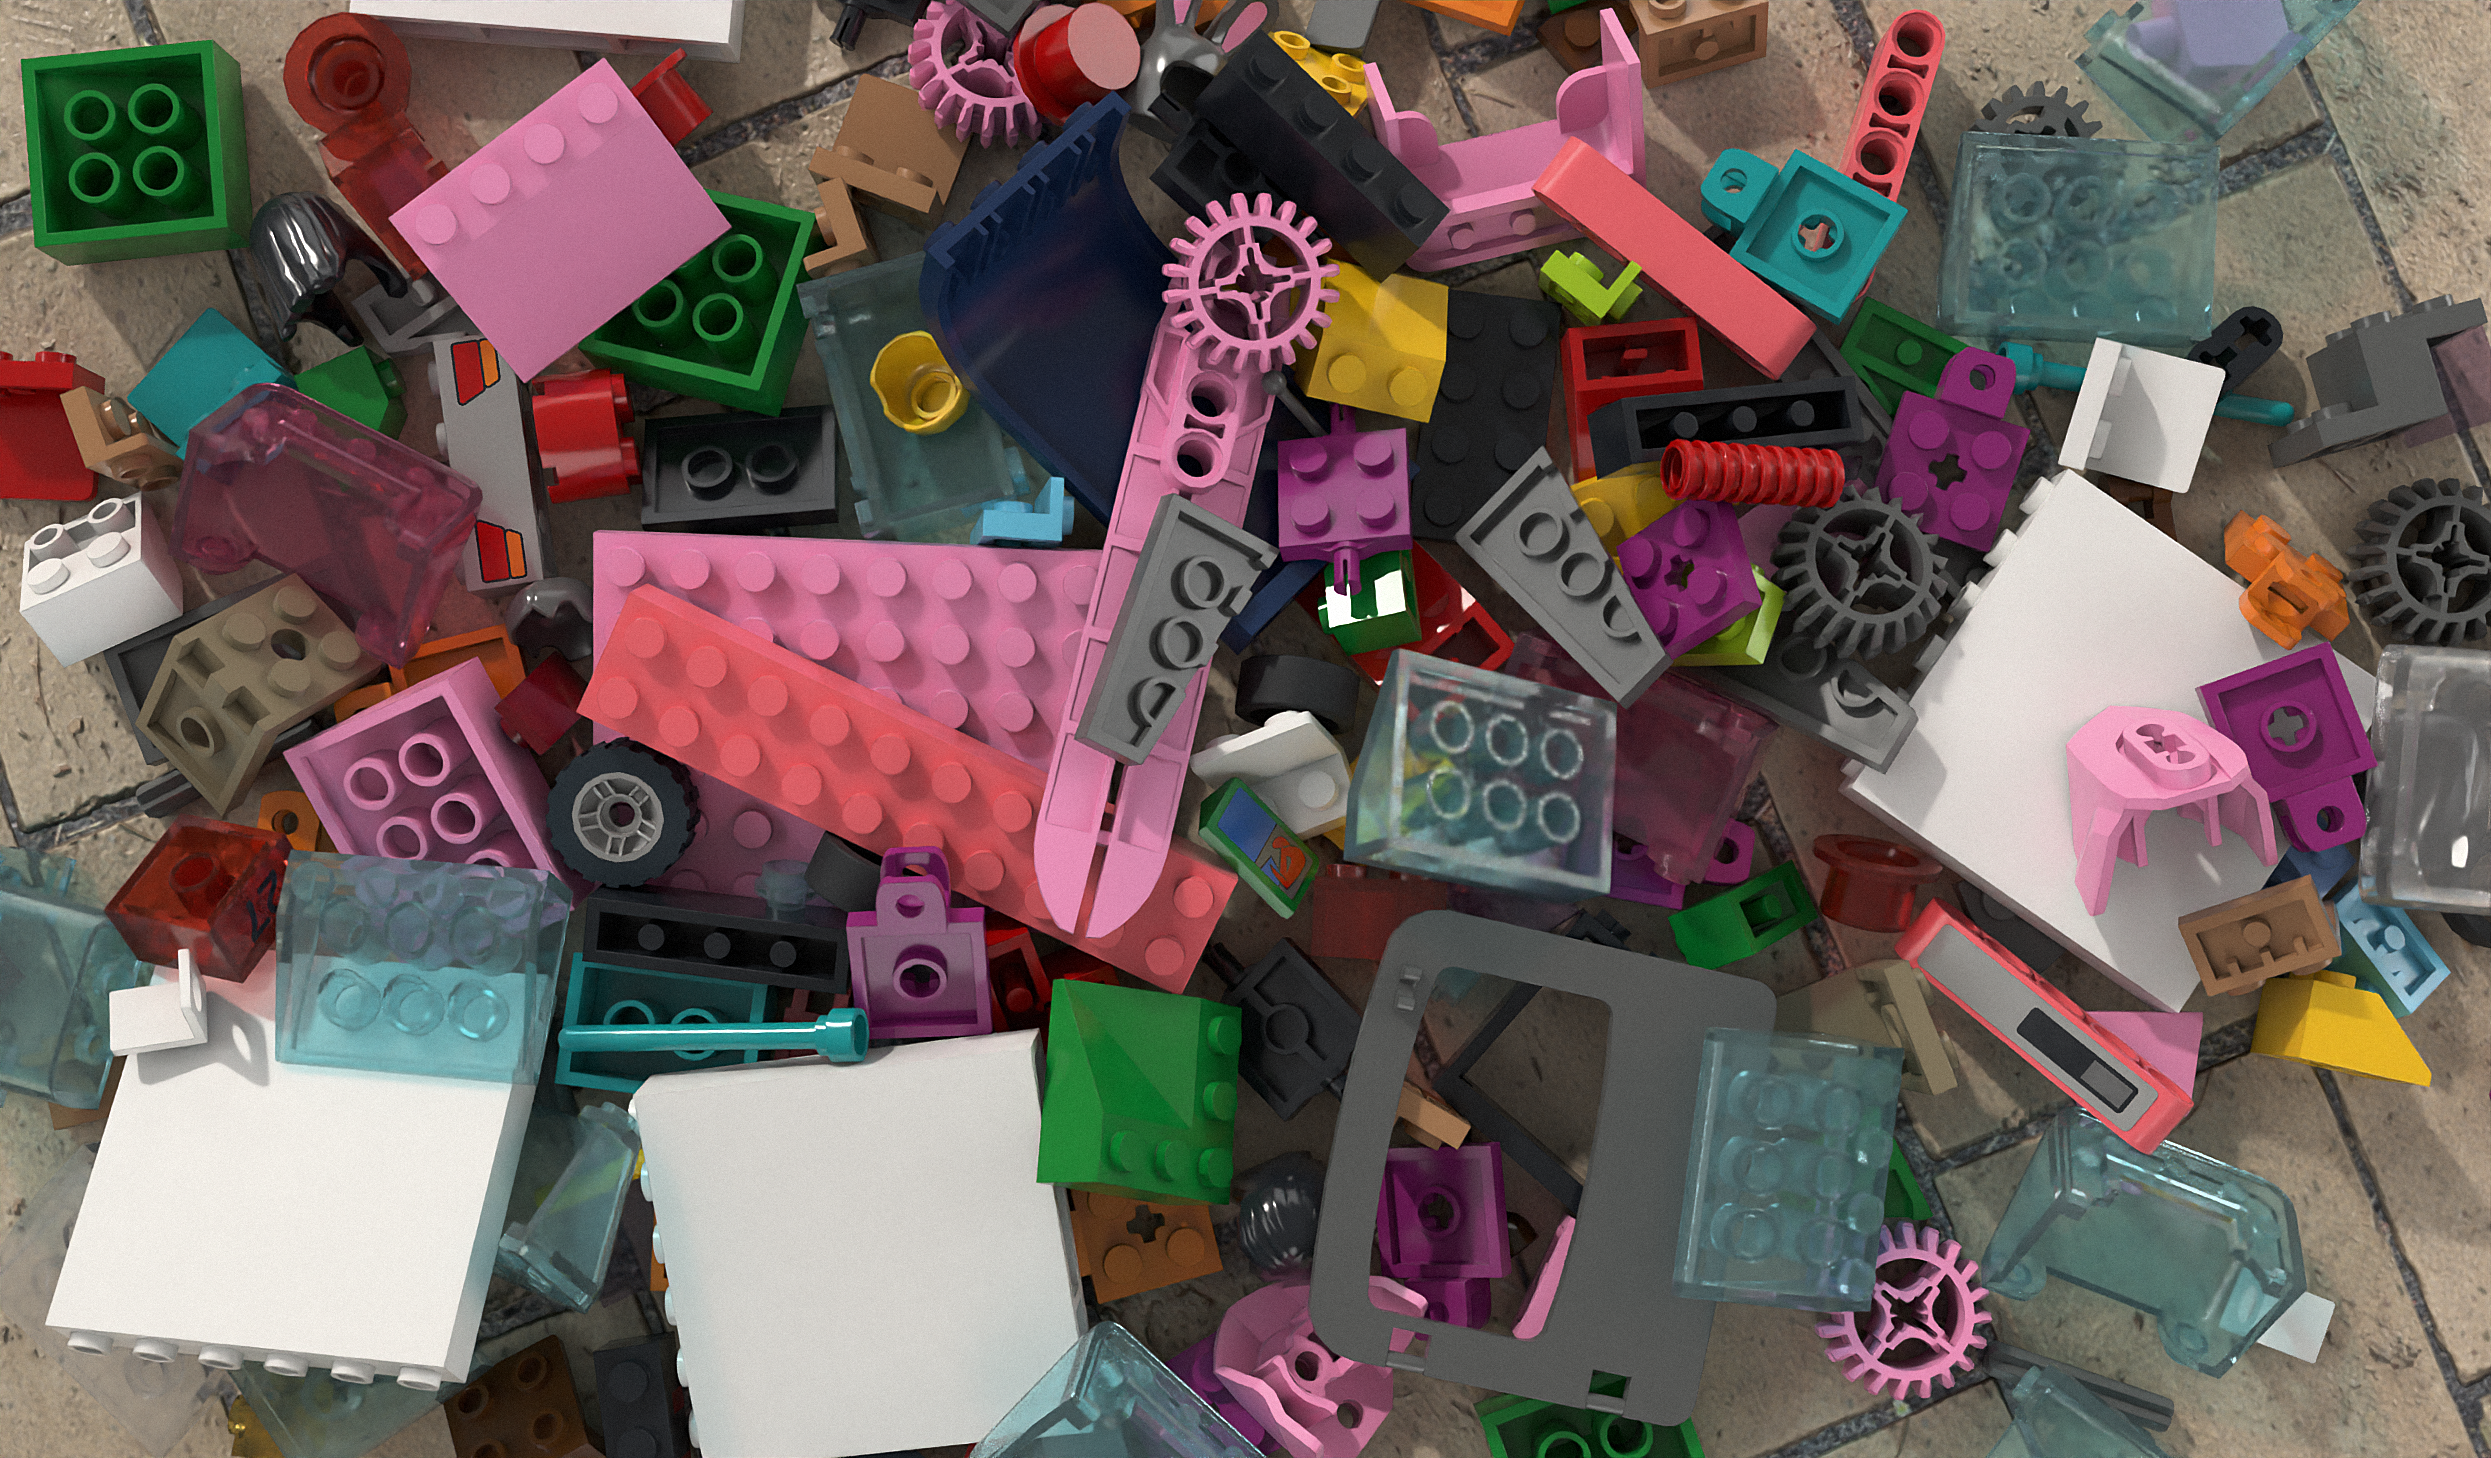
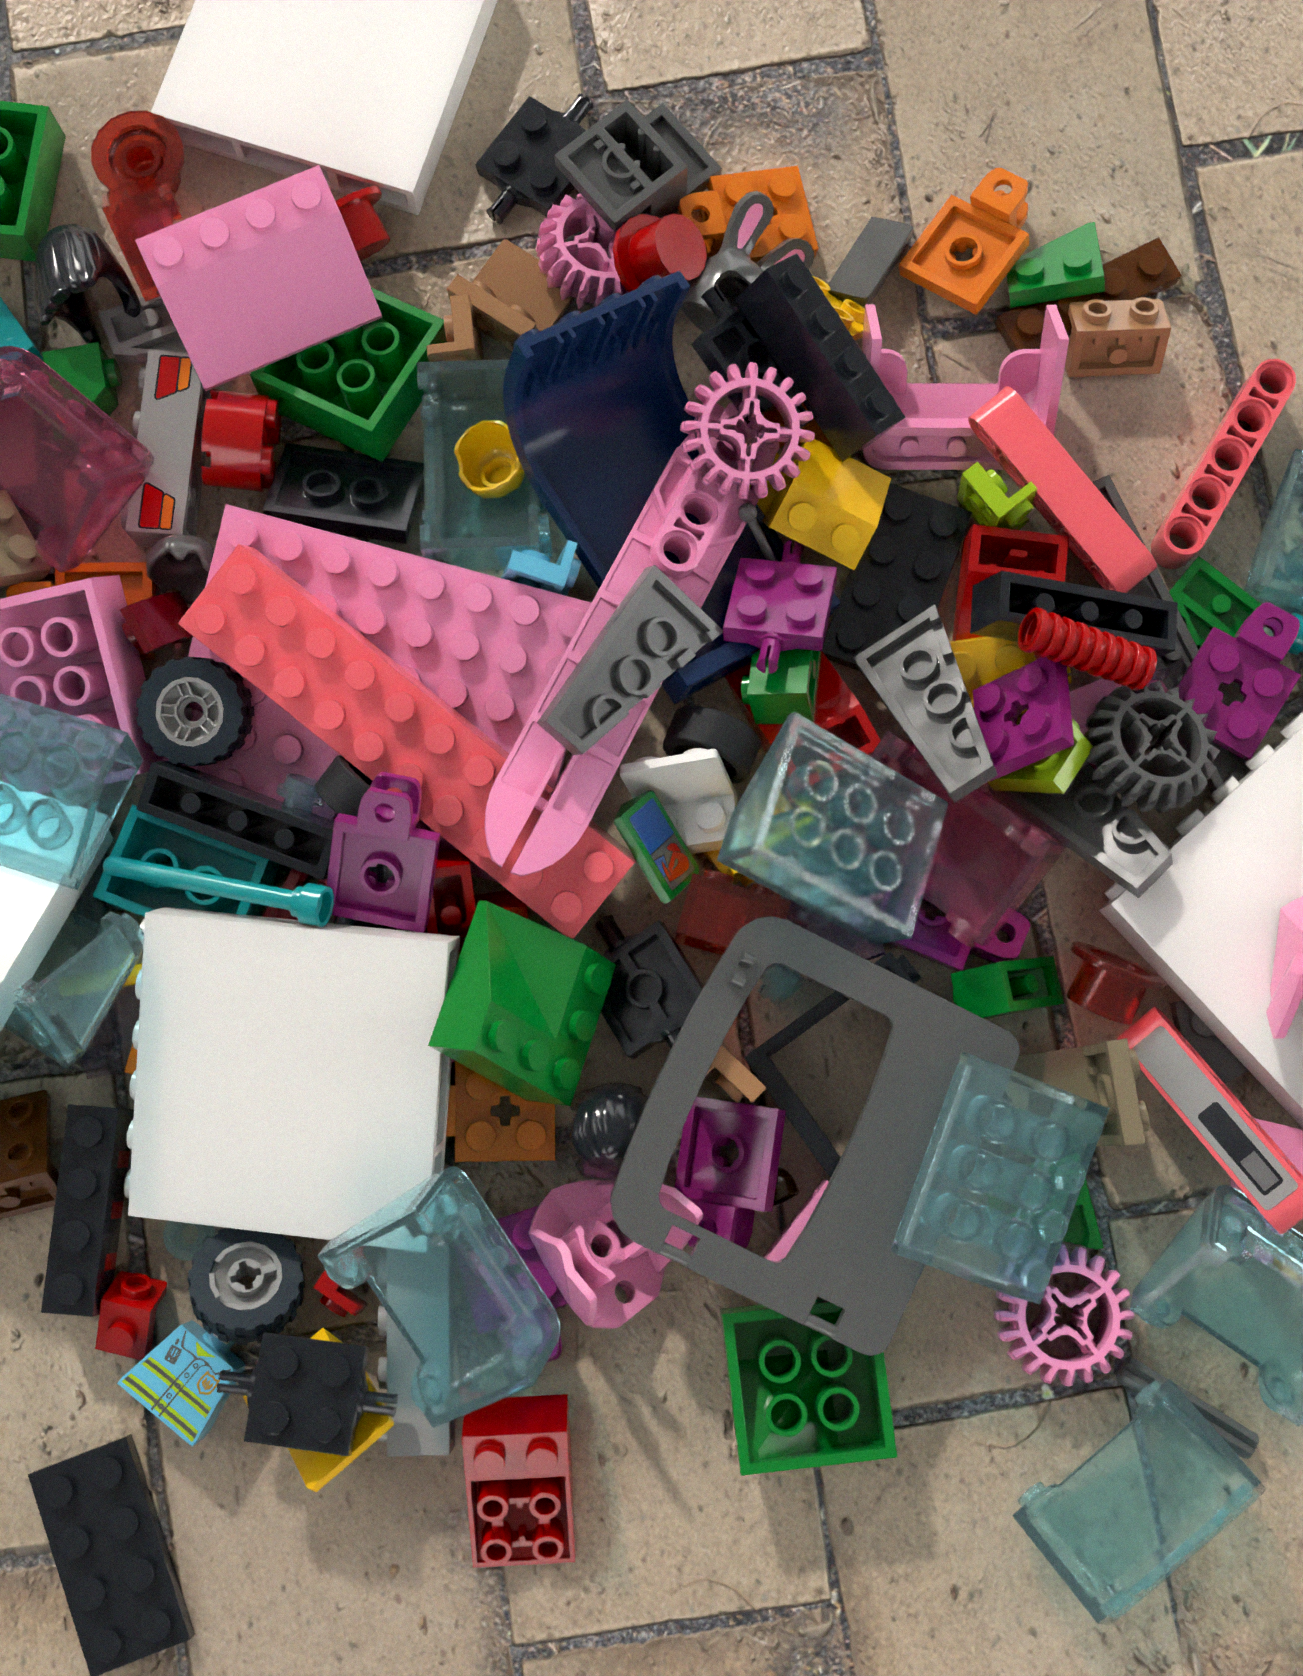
camera: 15 degrees right, 5 degrees down
teal plate [1701,148,1908,326] -> none

